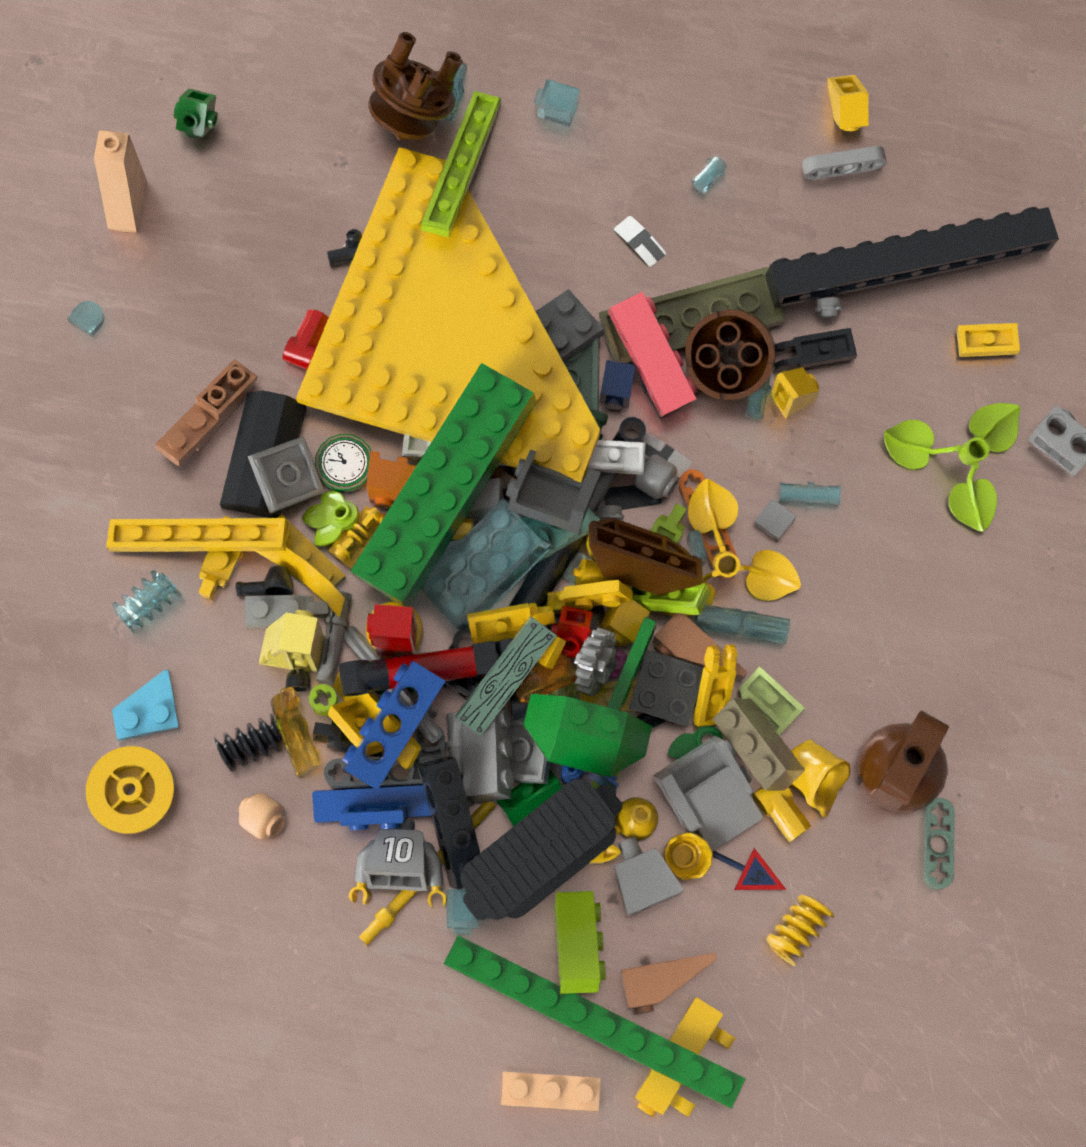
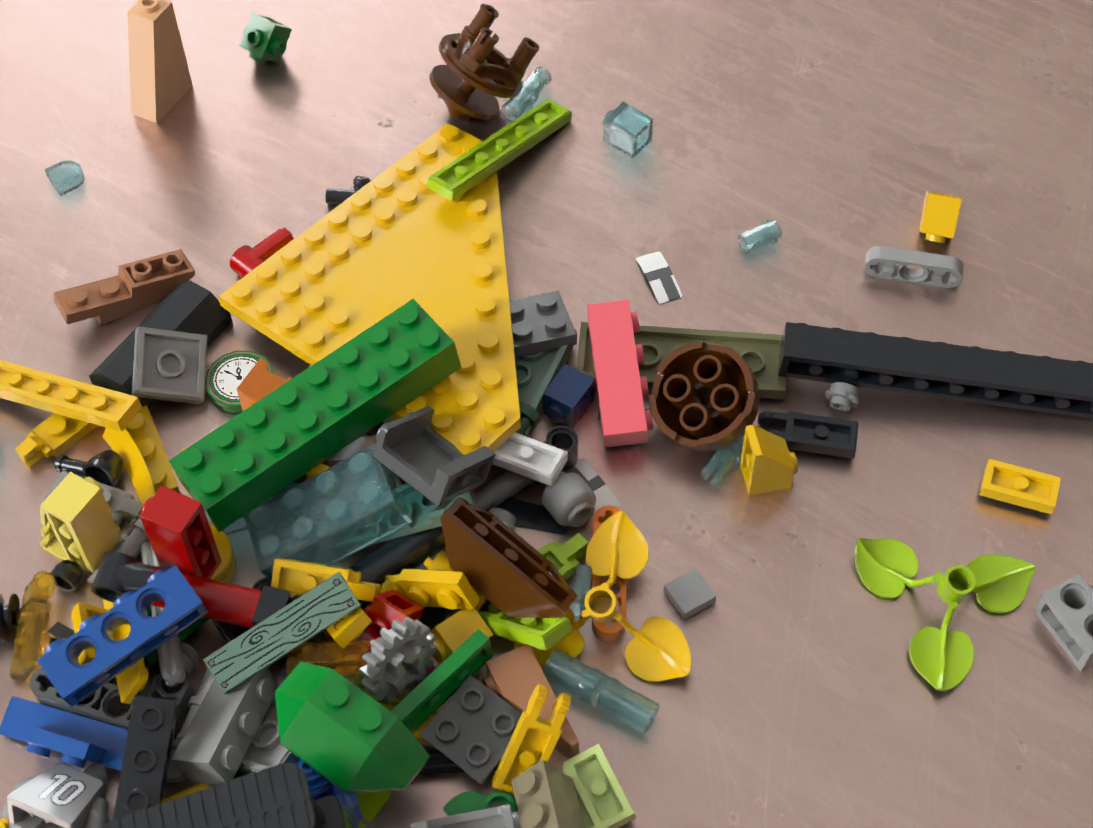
camera: 25 degrees right, 20 degrees down
lime plate [302,491,359,546] -> none
lime bush [309,684,339,717] -> none
clear light blue pin [779,482,841,506] -> none

